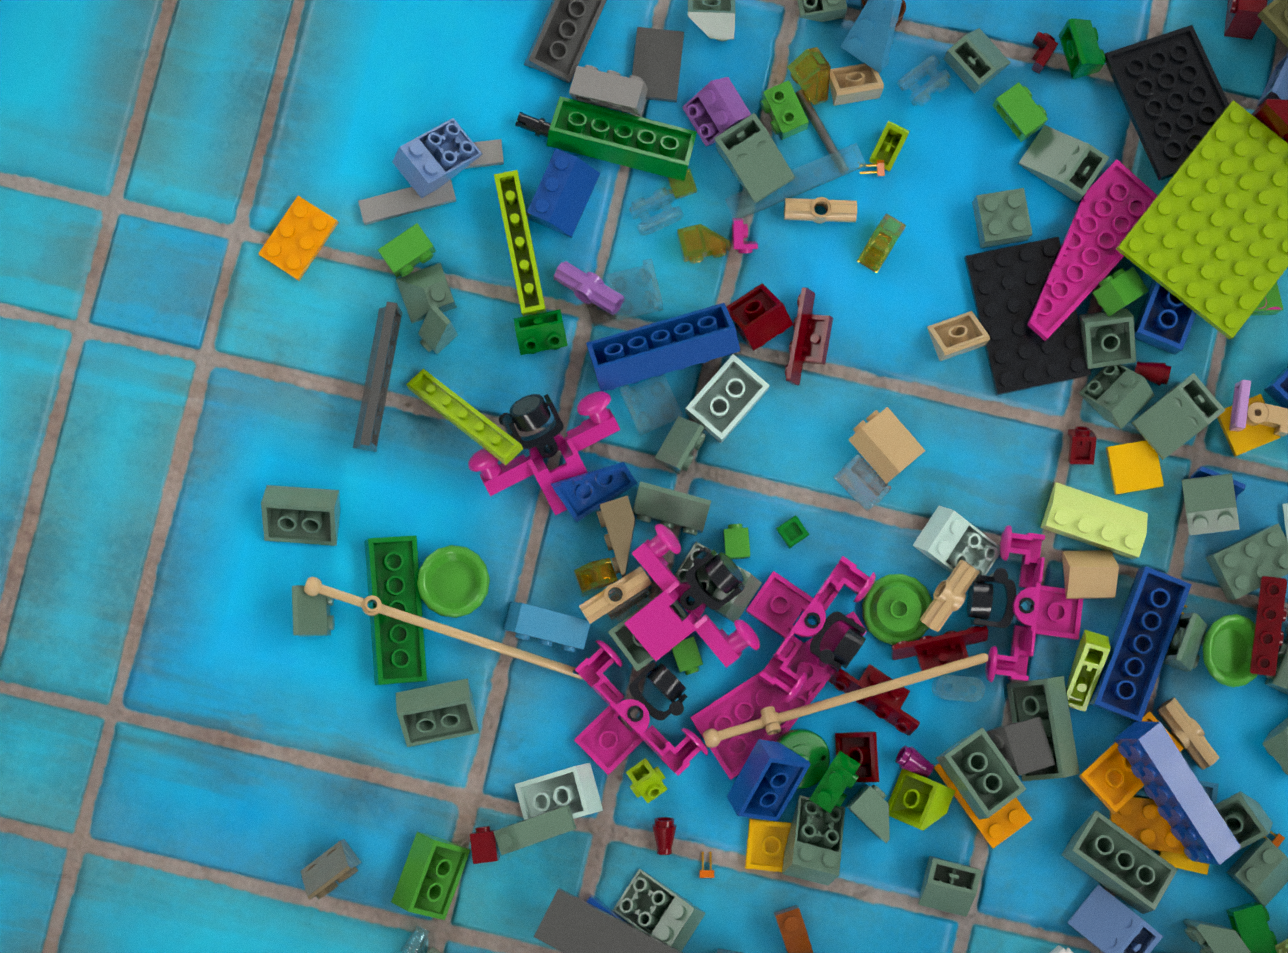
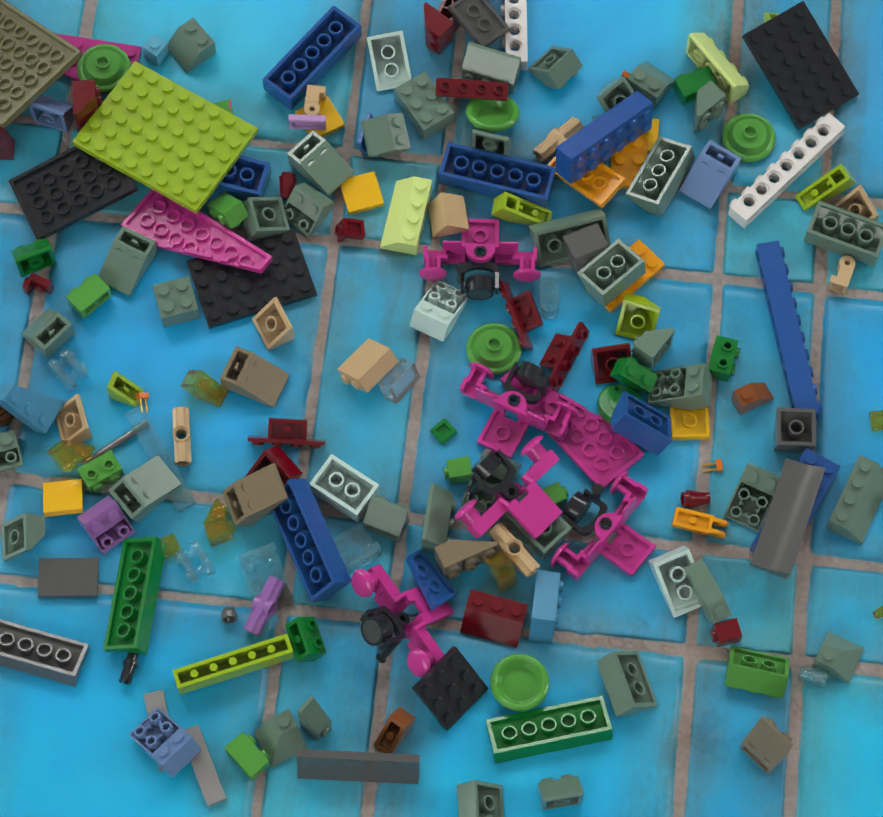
camera: 100 degrees left, 15 degrees down
tan bar [304,577,583,679] -> none
lime tile [406,369,523,465] -> none
blue slope [527,148,600,238] -> none
light grey brick [569,65,648,116] -> none
lime brick [626,758,667,803] -> none
tan bar [703,653,988,748] -> none
dark pink bracket [732,218,758,253] -> none
magenta cone [895,745,934,778] -> none
sand green slope [918,856,982,917] -> none
tan piece [920,559,980,632] -> none
none -> yellow tile [43,479,83,517]
none -> dark tan slope [220,346,289,408]
none -> dark grey hinge [221,607,237,623]
none -> dark tan slope [222,463,288,526]
none -> dark orange slope [373,707,416,753]
none -> black plate [412,646,489,731]
none -> dark red slope [460,589,528,648]
none -> light orange hinge [671,507,728,539]
none -> green brick [708,335,741,382]

